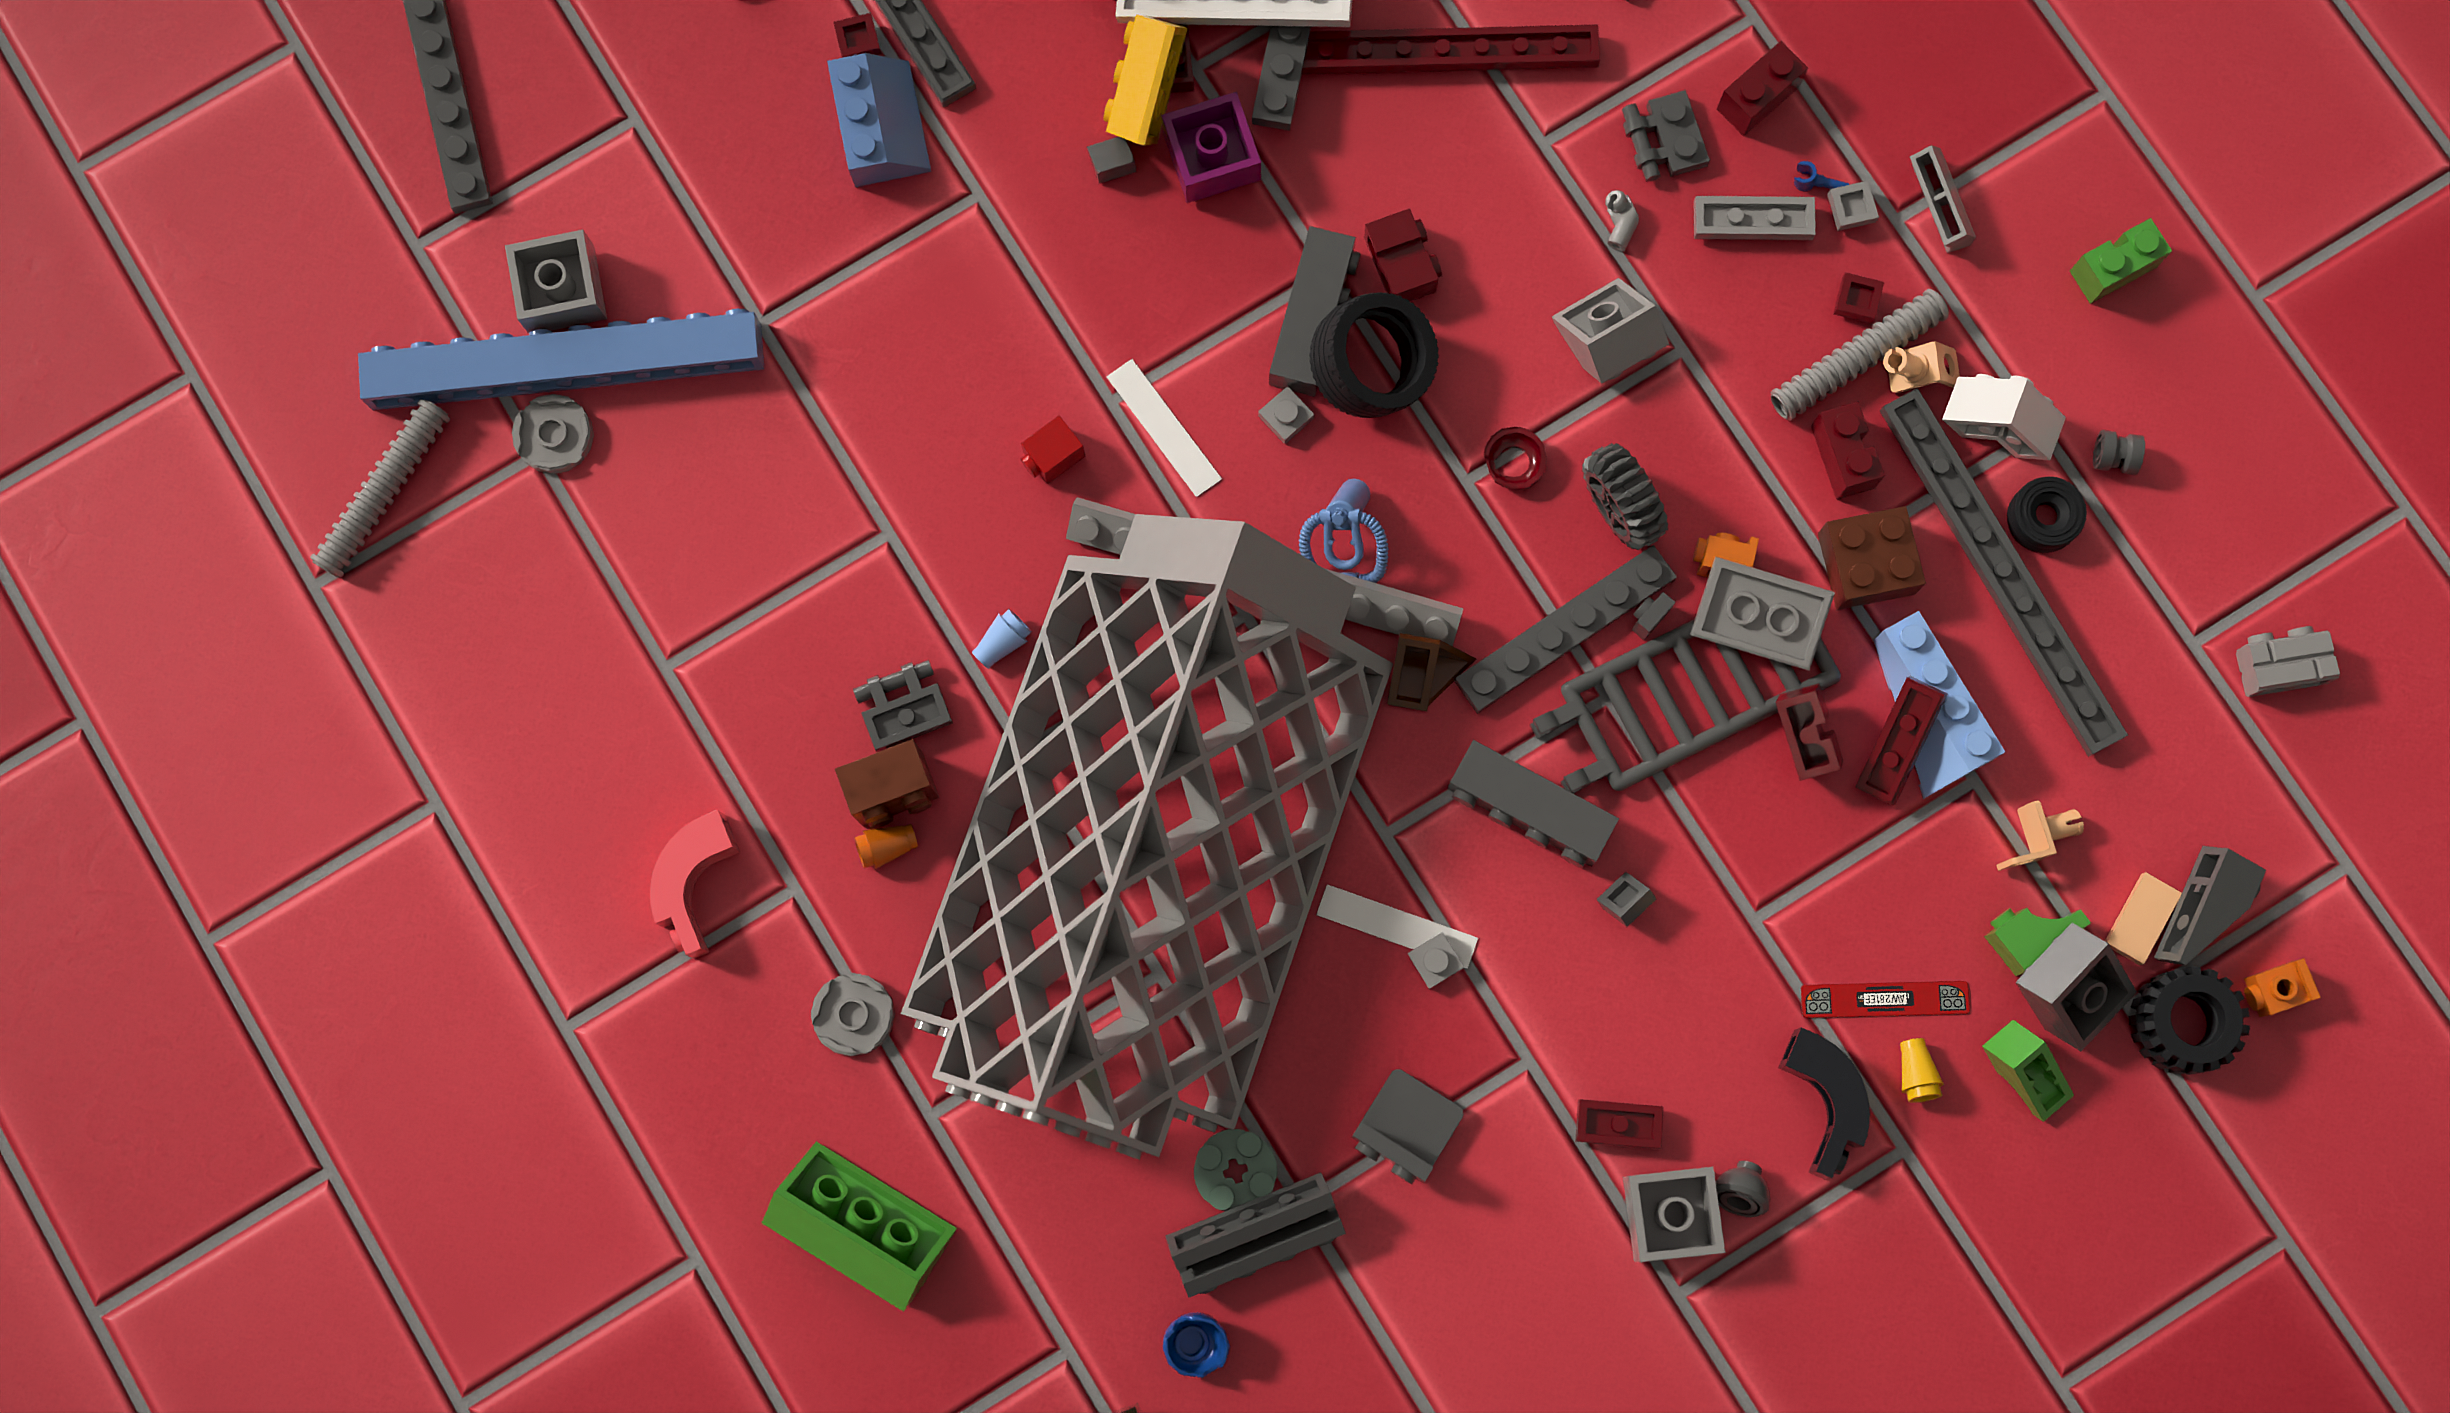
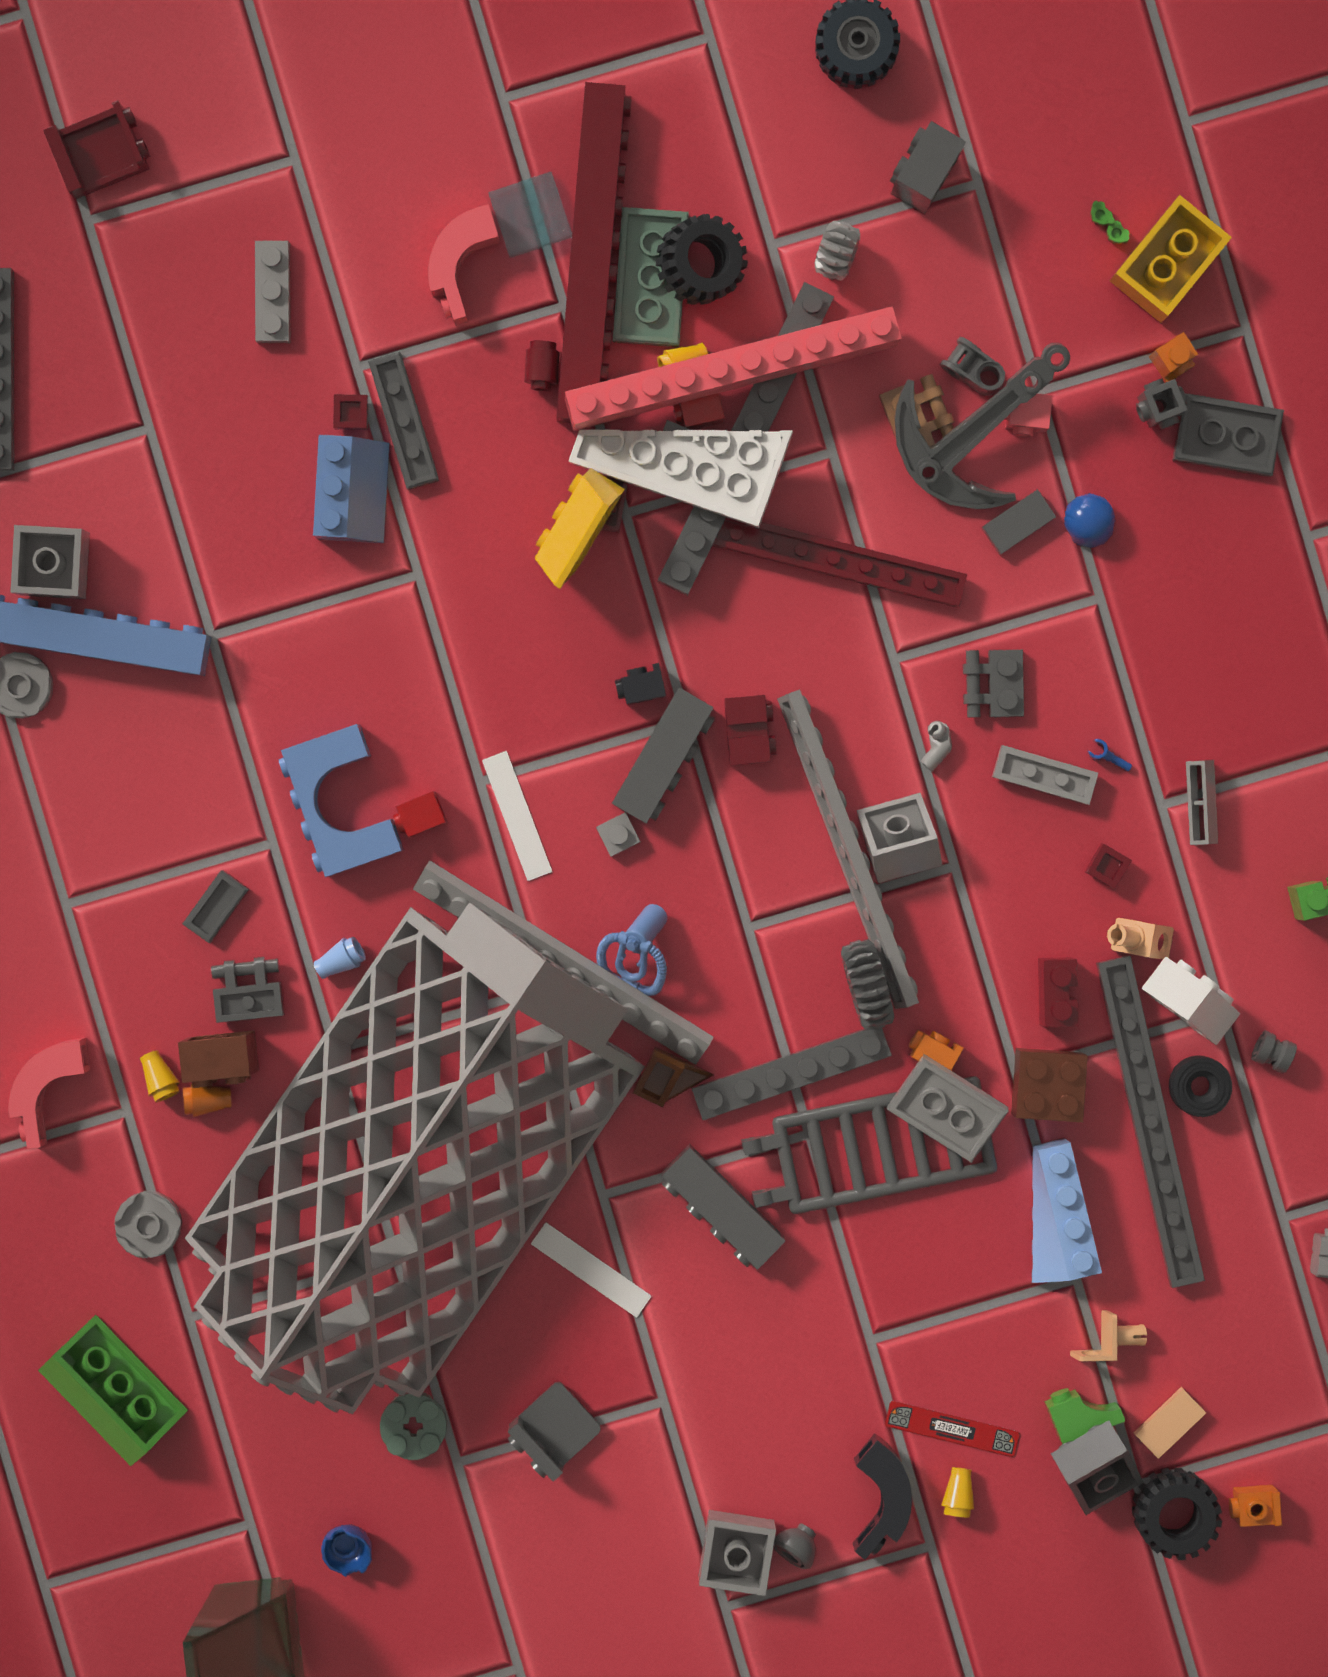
camera: 15 degrees right, 10 degrees up
dark grey slope [1087,137,1136,184] -> none
magenta brick [1161,92,1261,203] -> none
dark grey brick [1165,1173,1346,1297] -> none
black tyre [1309,292,1439,418] -> none
light grey plate [1407,932,1464,989] -> none
dark red piece [1484,426,1547,490] -> none
dark red plate [1575,1099,1663,1149] -> none
dark grey plate [1596,872,1656,927] -> none
dark grey plate [1632,592,1676,640] -> none
dark red brick [1717,41,1808,136] -> none
light grey piece [1771,289,1949,421] -> none
dark red brick [1776,683,1843,781] -> none
light grey plate [1827,180,1879,231] -> none
dark red tile [1856,676,1948,806] -> none
bright green arch [1982,1020,2074,1122] -> none
dark grey slope [2154,846,2266,965] -> none
none -> yellow cone [140,1050,180,1103]
none -> dark grey tile [182,870,250,943]
none -> medium blue arch [279,724,404,877]
none -> black brick [615,663,666,705]
none -> light grey plate [777,689,919,1009]

